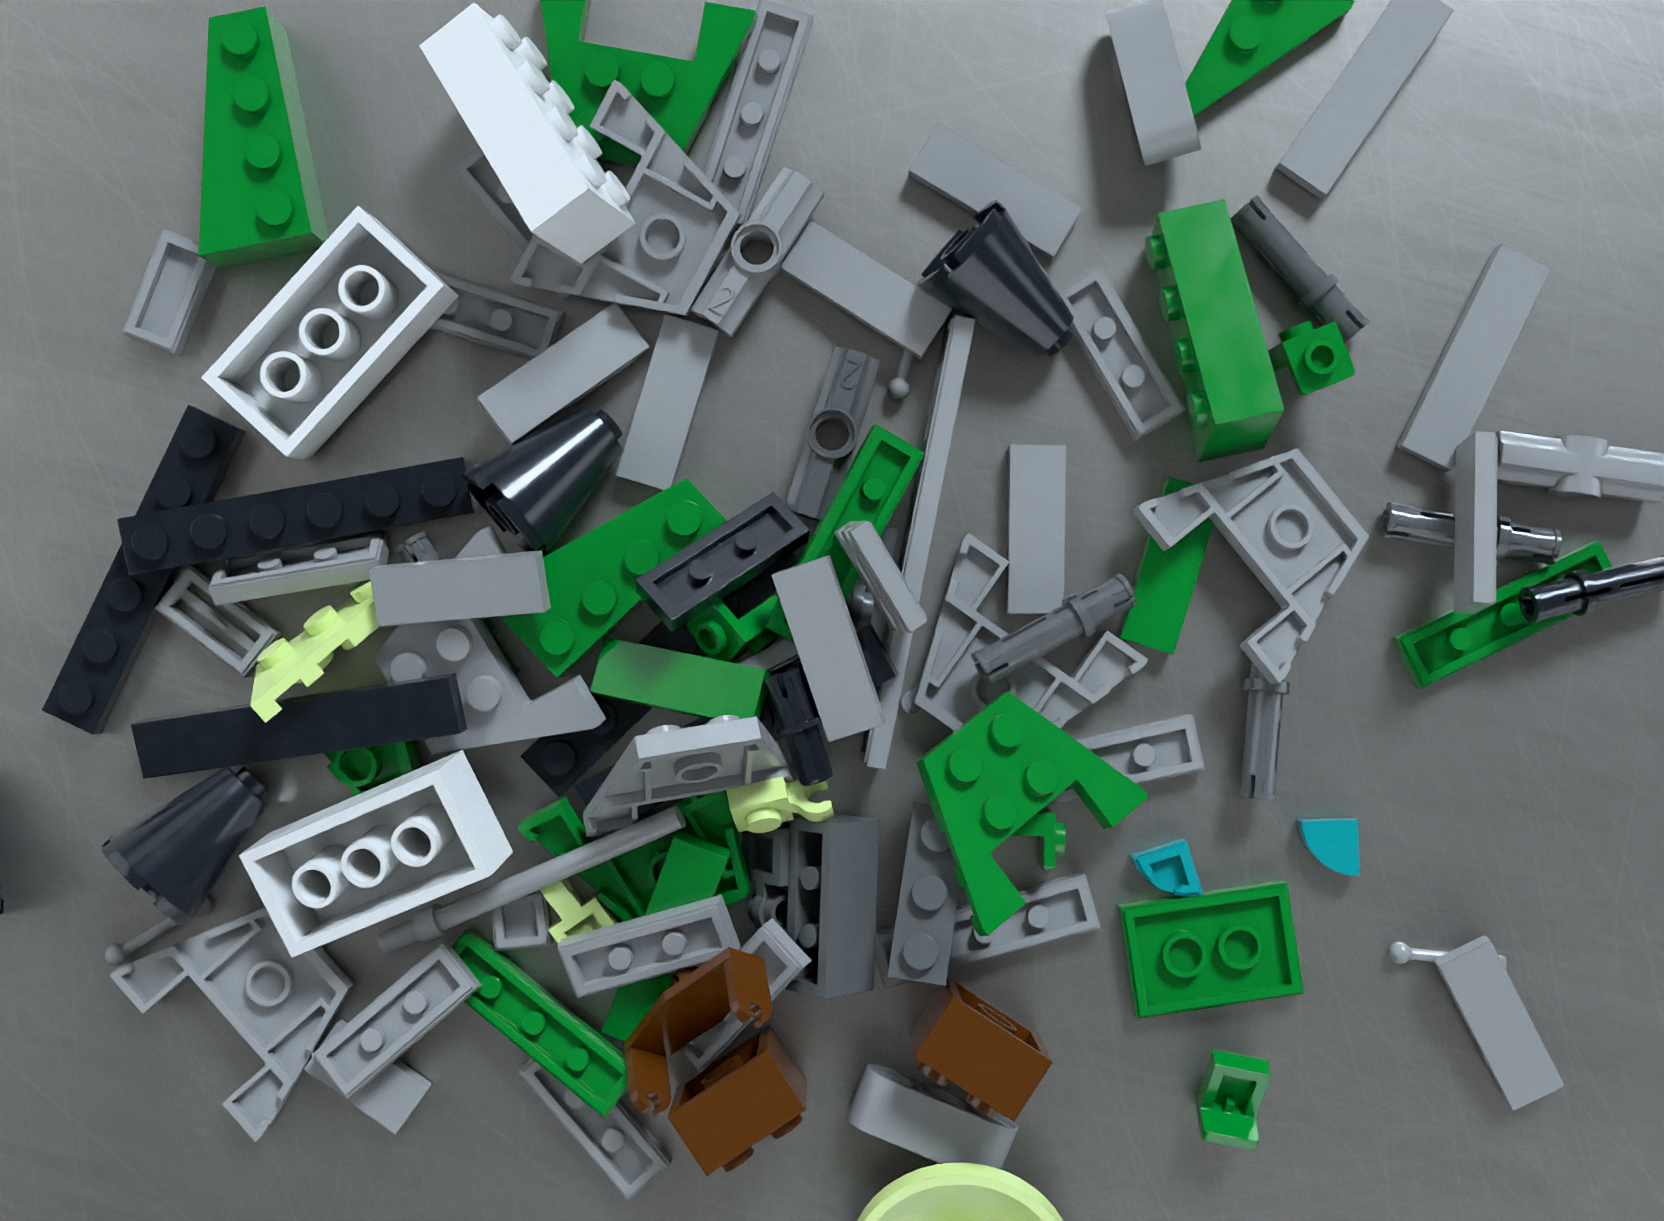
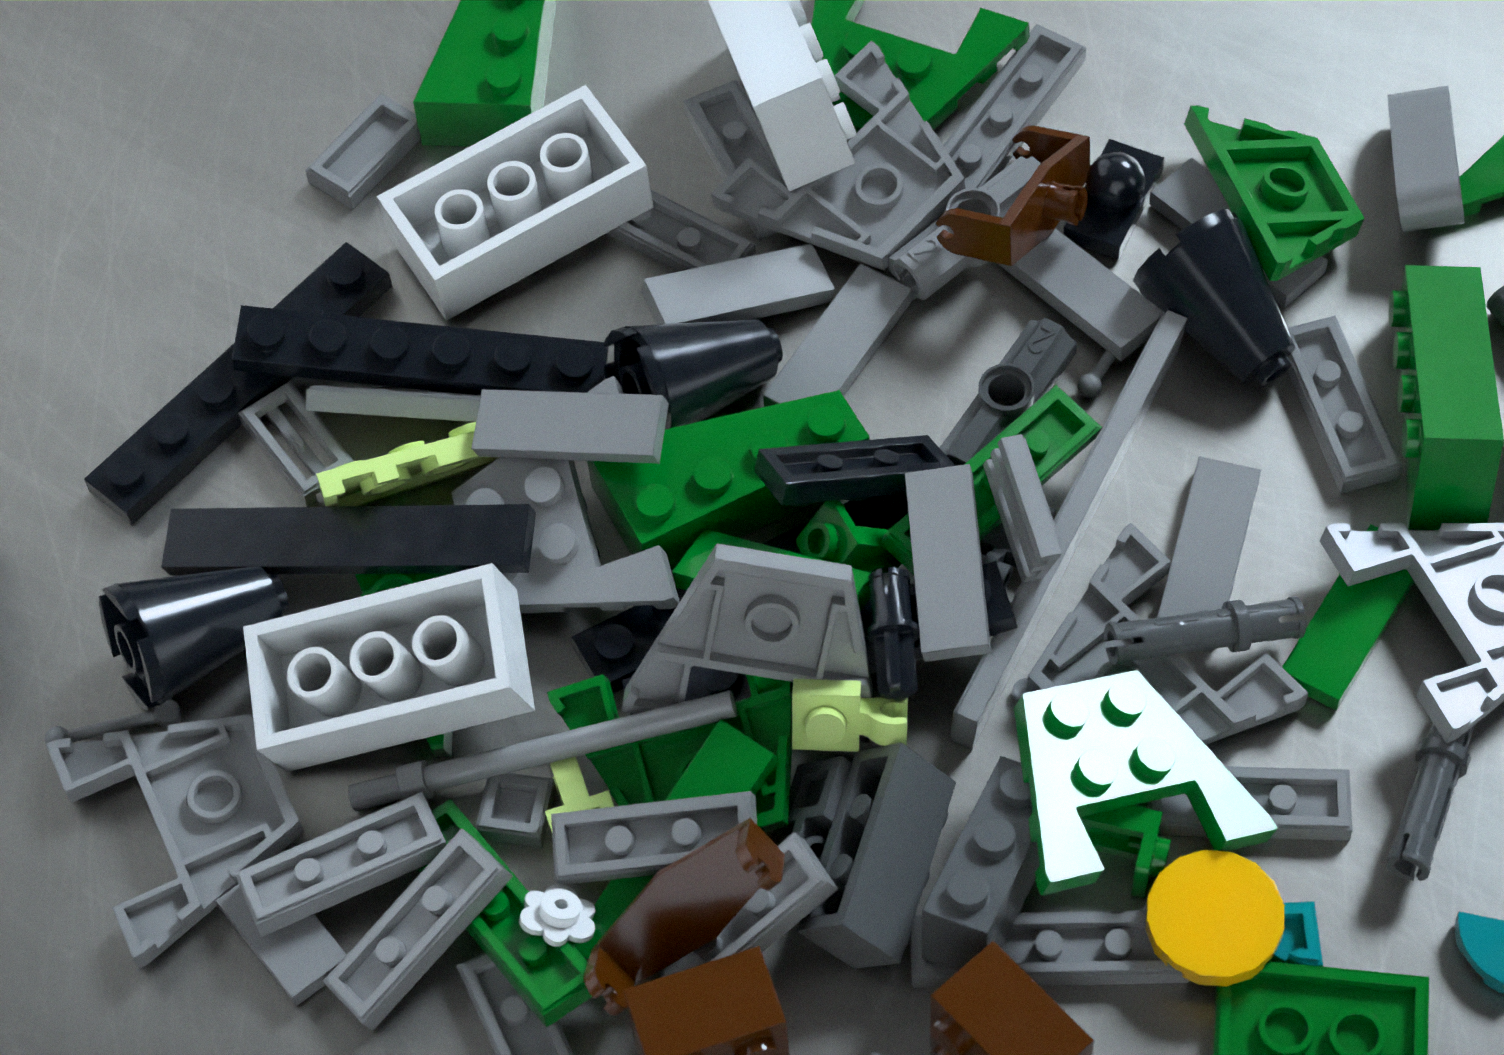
camera: 25 degrees right, 30 degrees down
none -> light grey tile [323,828,513,1030]
none -> white plant [519,884,595,946]
none -> reddish brown piece [936,125,1090,266]
none -> black tile [1063,139,1165,259]
none -> yellow tile [1145,850,1285,987]
none -> green wing [1184,105,1365,281]

